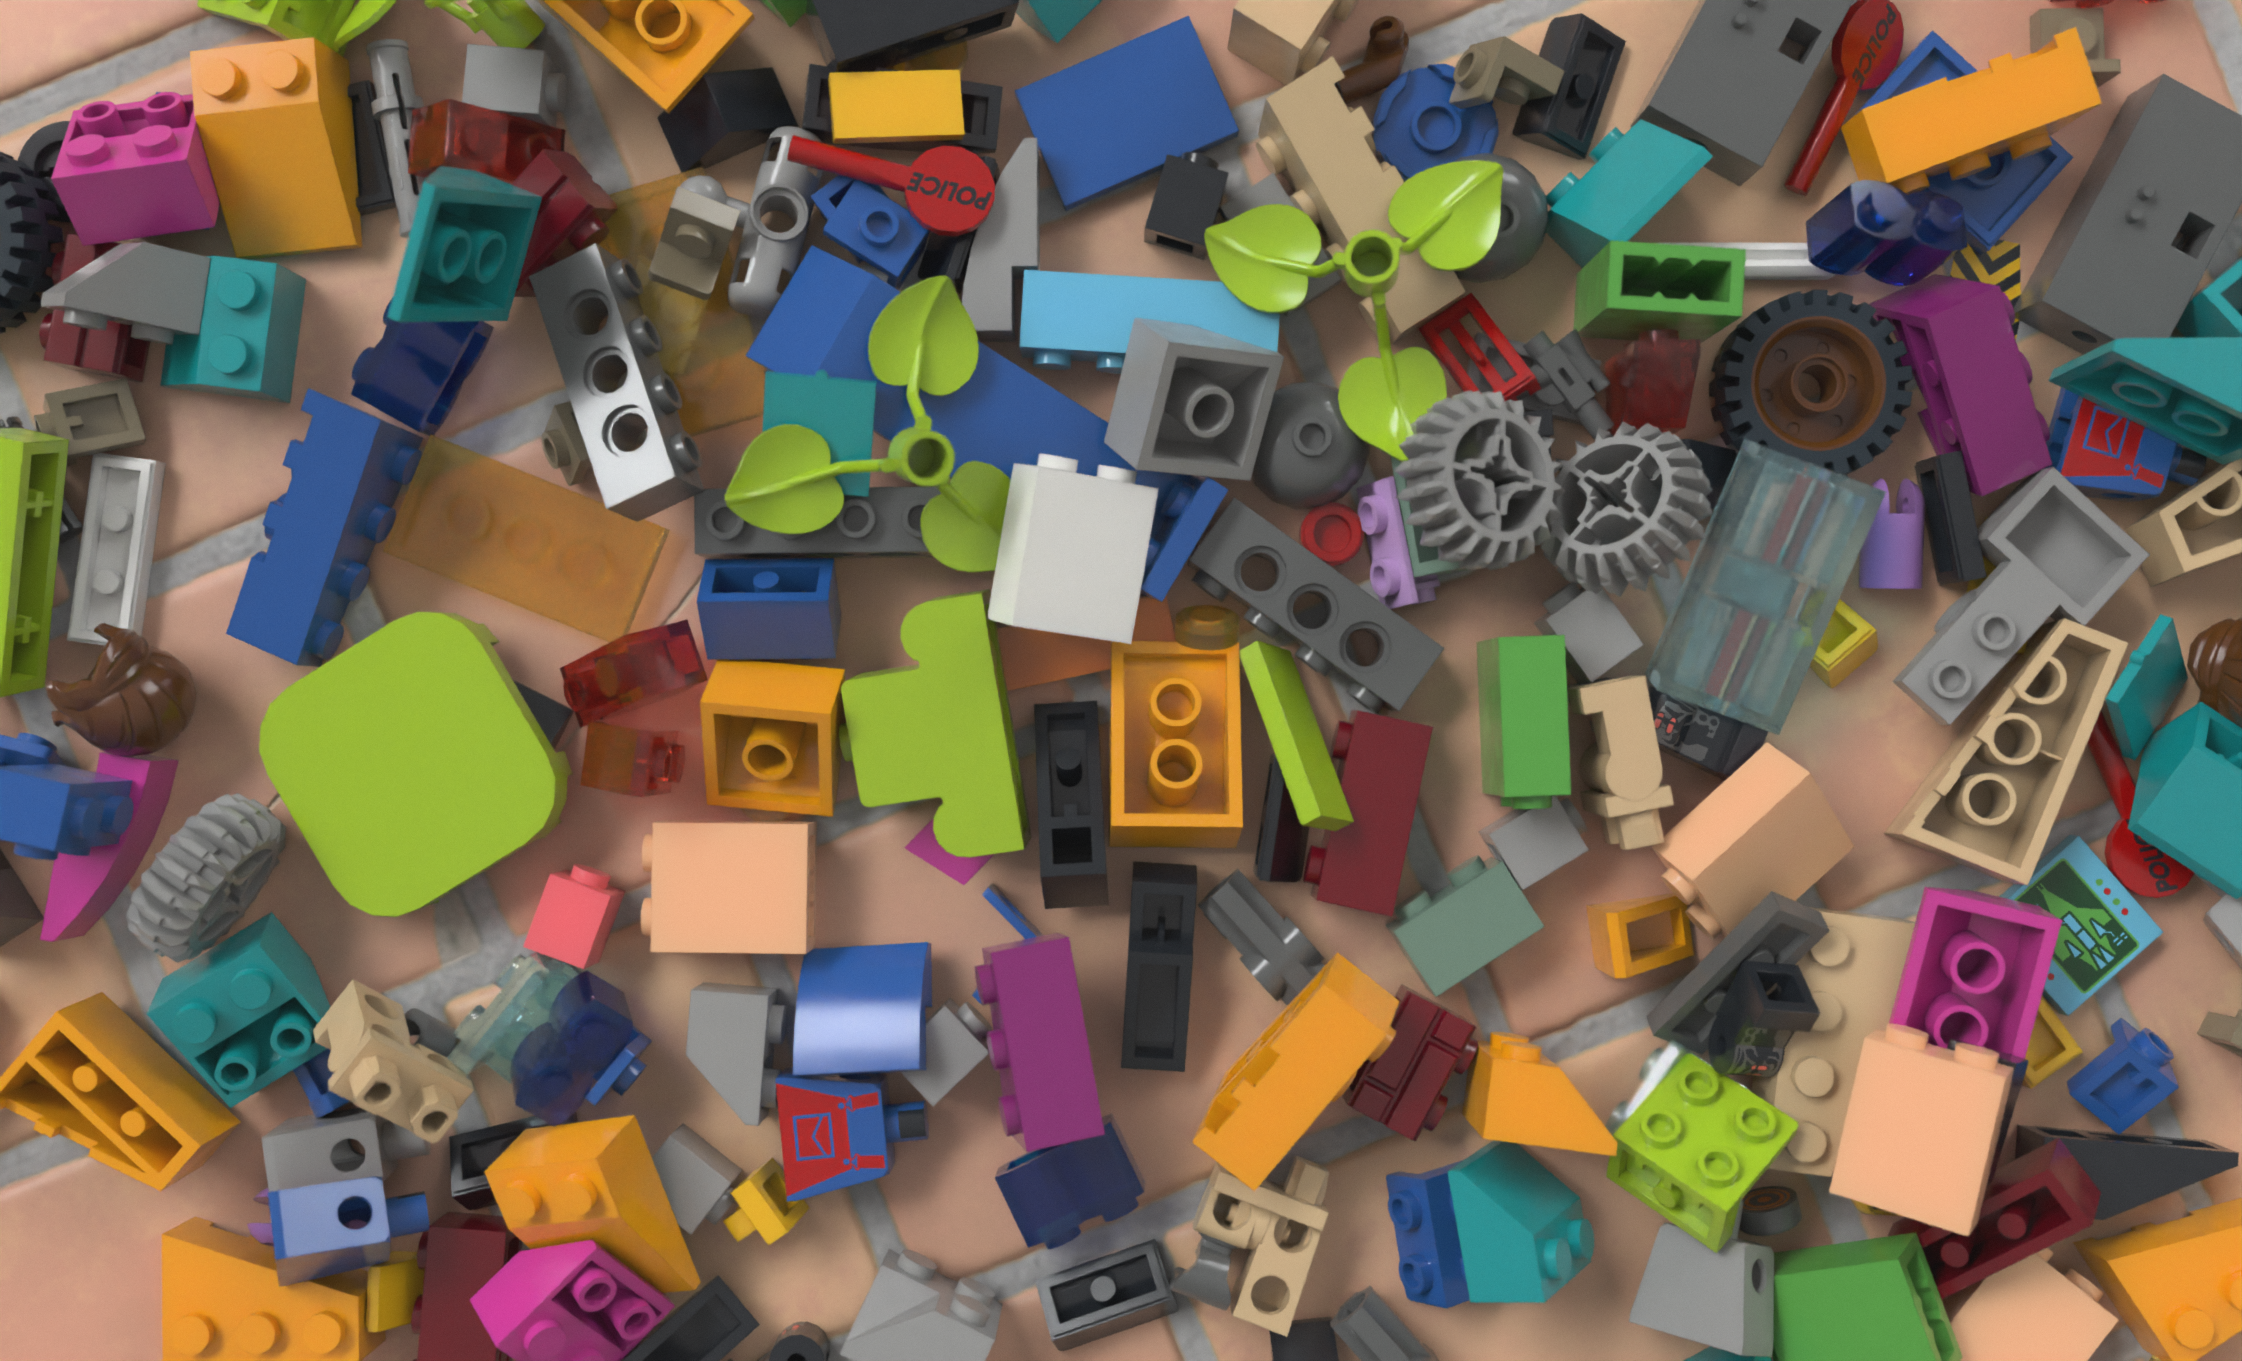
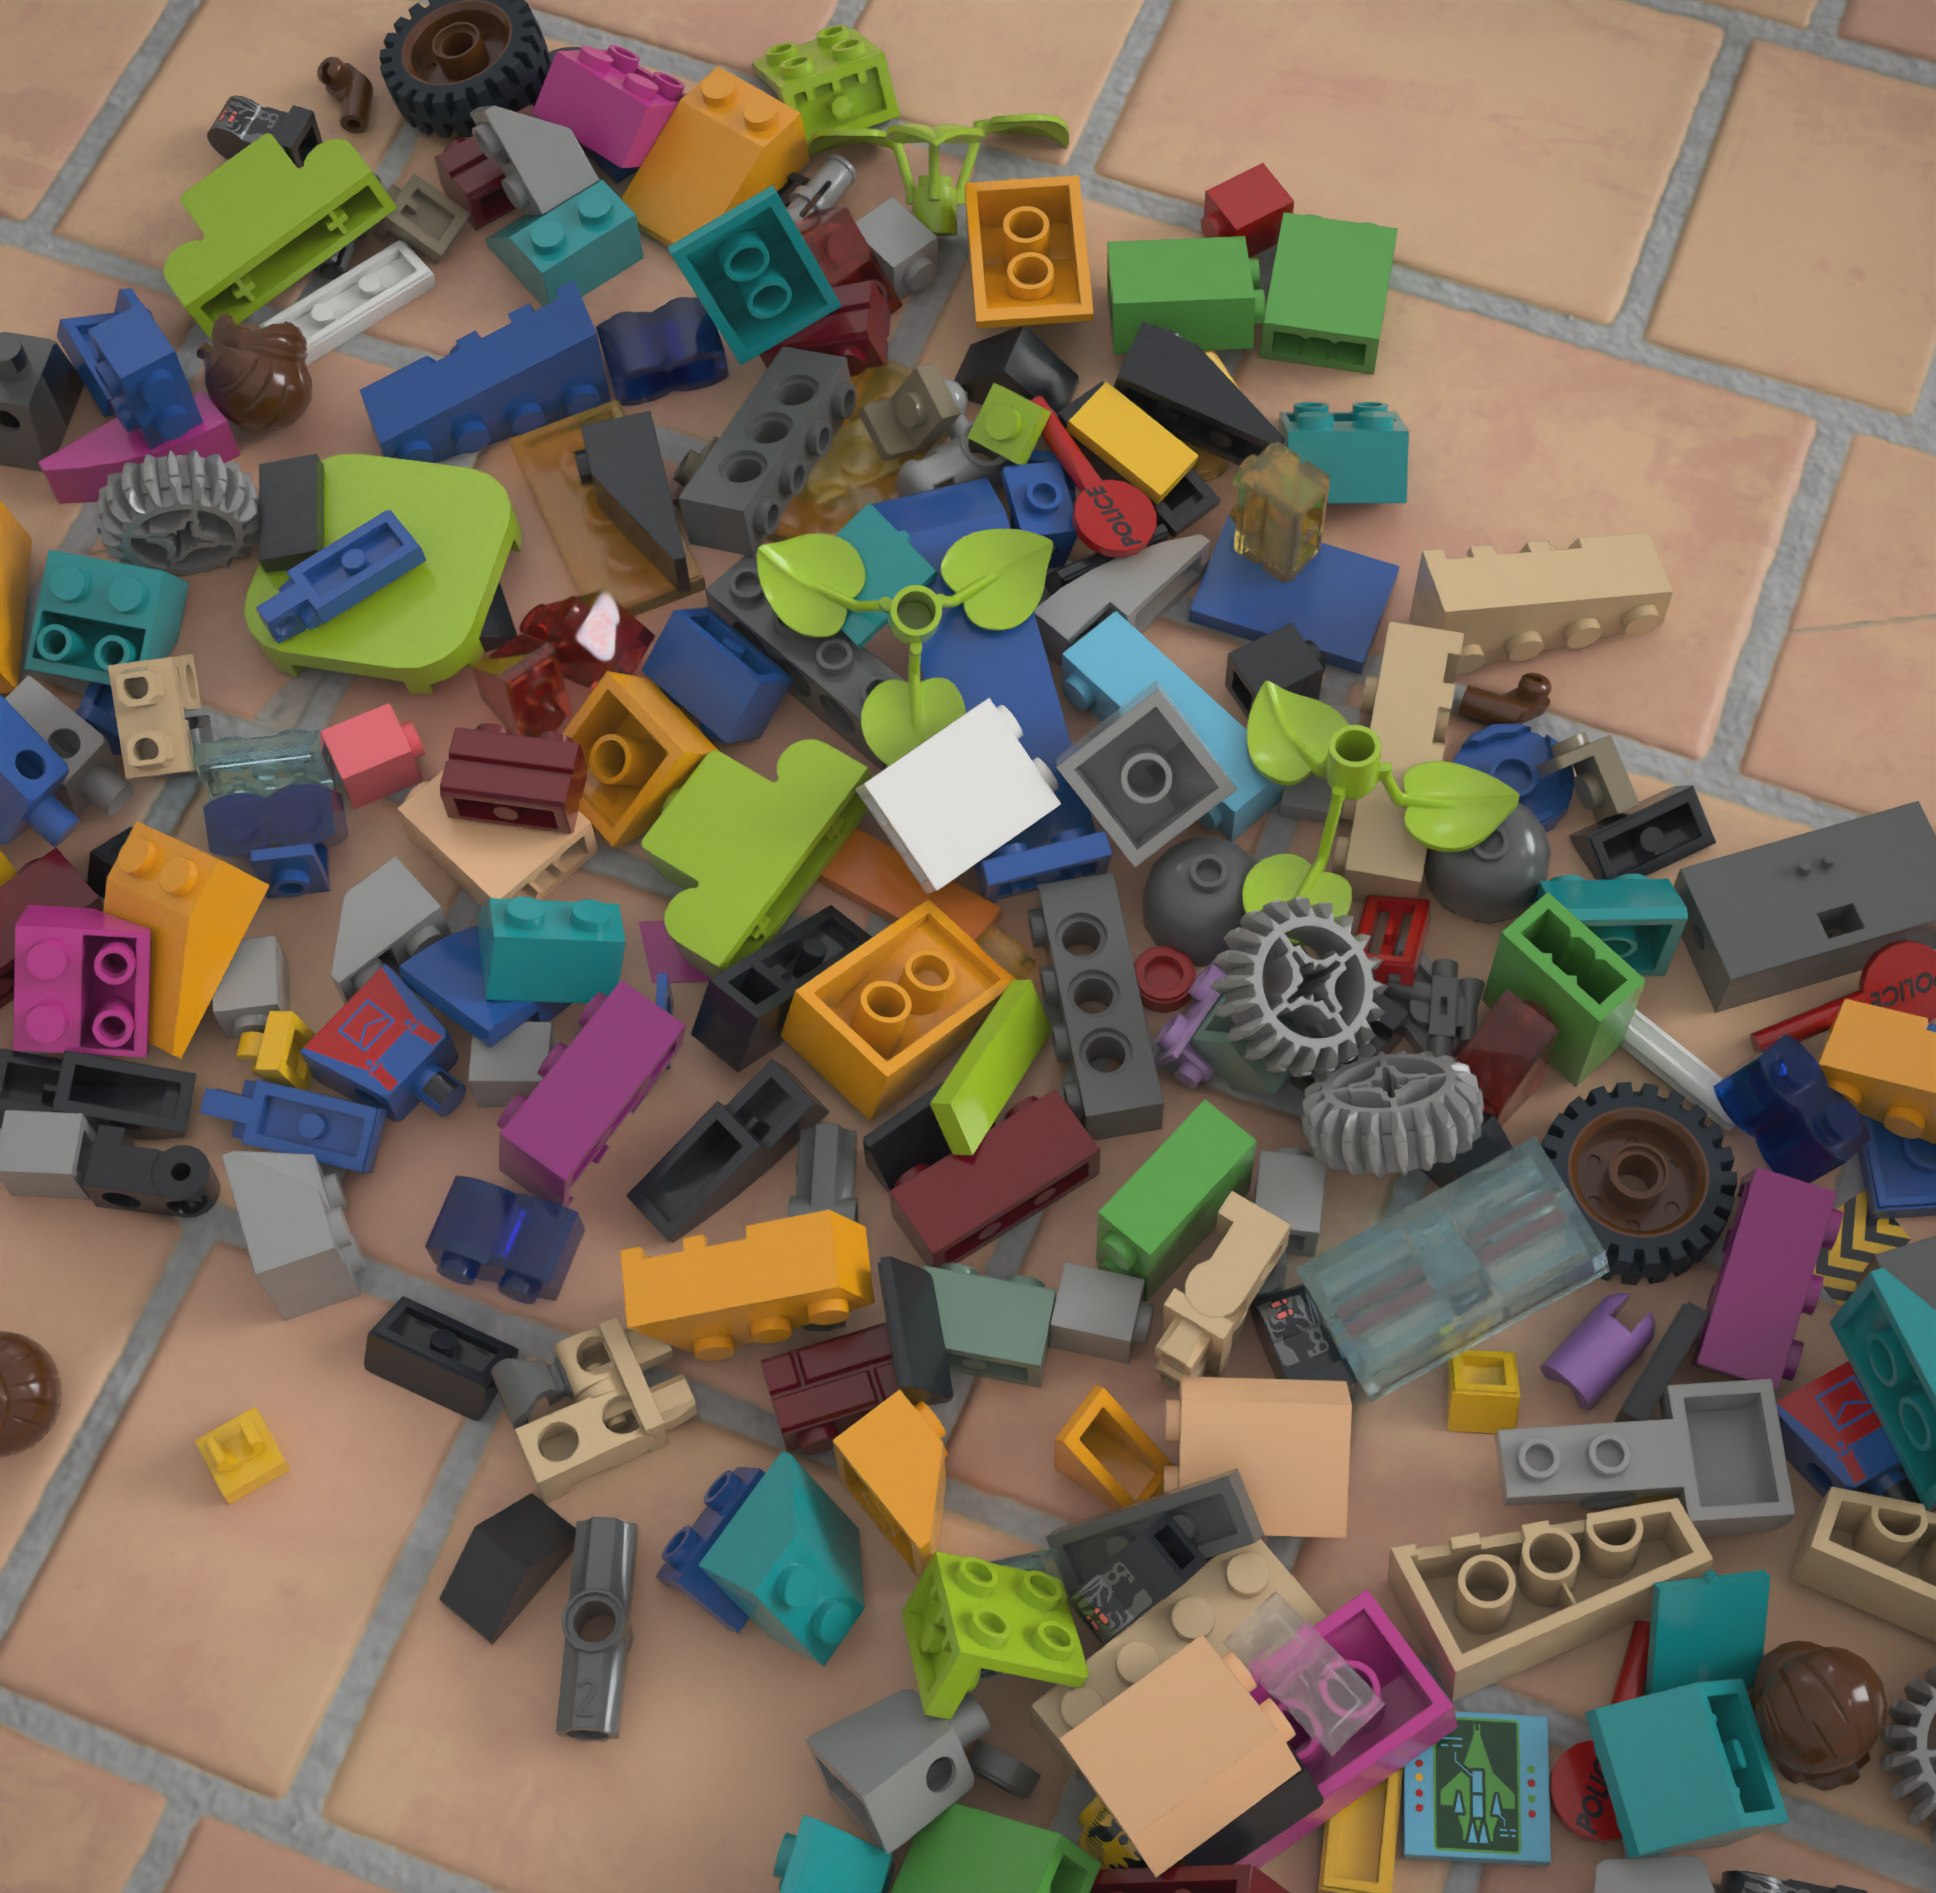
camera: 45 degrees right, 25 degrees down
none -> blue hinge [200,1079,388,1173]
none -> blue hinge [256,510,426,644]
none -> black tile [258,453,324,573]
none -> dark red brick [440,723,587,834]
none -> teal slope [477,897,626,1004]
none -> black slope [574,411,692,593]
none -> black slope [877,1256,954,1406]
none -> lime plate [967,383,1052,465]
none -> clear slope [1222,1592,1385,1756]
none -> clear yellow brick [1230,442,1330,583]

